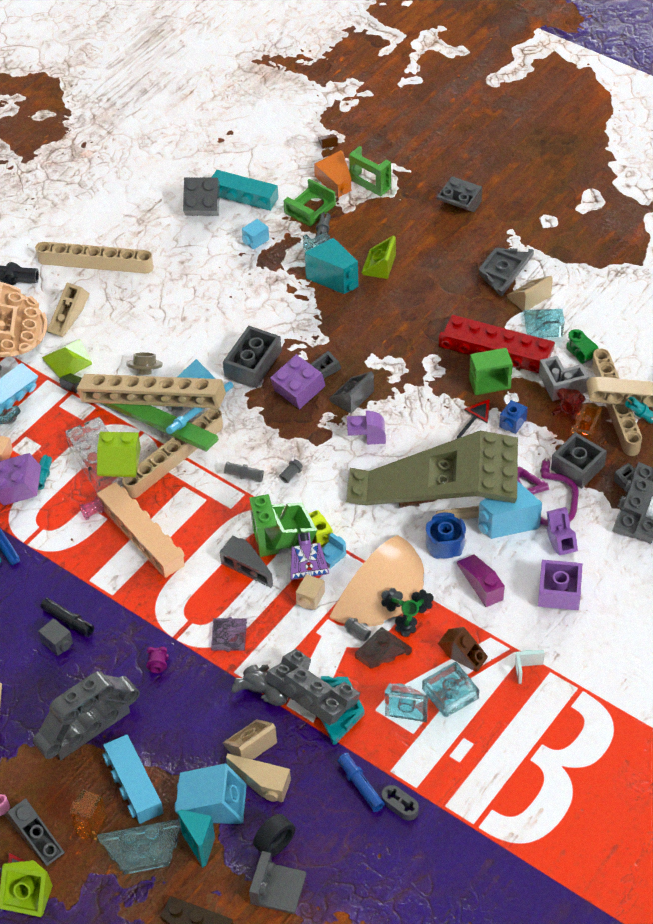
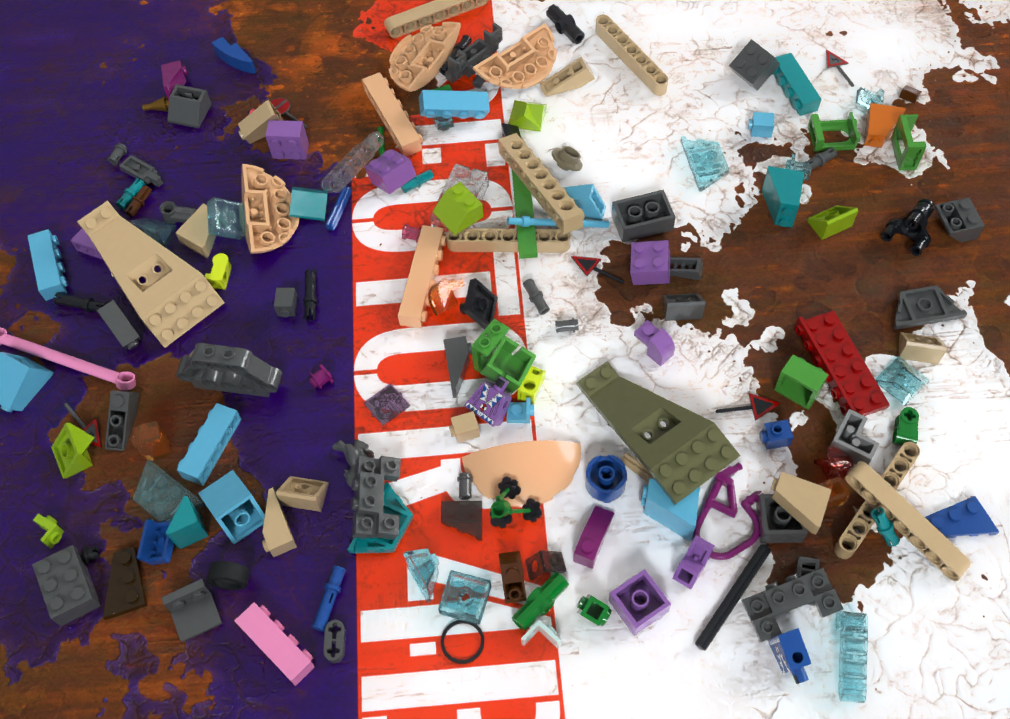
camera: 50 degrees right, 10 degrees up
none -> blue bracket [137,519,174,565]
none -> bright pink brick [234,602,315,686]
none -> clear orange brick [428,278,465,316]
none -> black piece [441,620,484,664]
none -> black tile [459,278,498,329]
none -> green piece [511,572,569,632]
none -> clear smoke bracket [525,550,567,580]
none -> black piece [571,256,624,284]
none -> green brick [577,594,612,626]
none -> clear light blue wing [680,136,729,192]
none -> black axle [695,544,771,651]
none -> tan slope [771,472,832,535]
none -> dark grey piece [826,50,854,87]
none -> clear light blue bracket [856,87,884,109]
none -> black wheel [881,199,935,256]

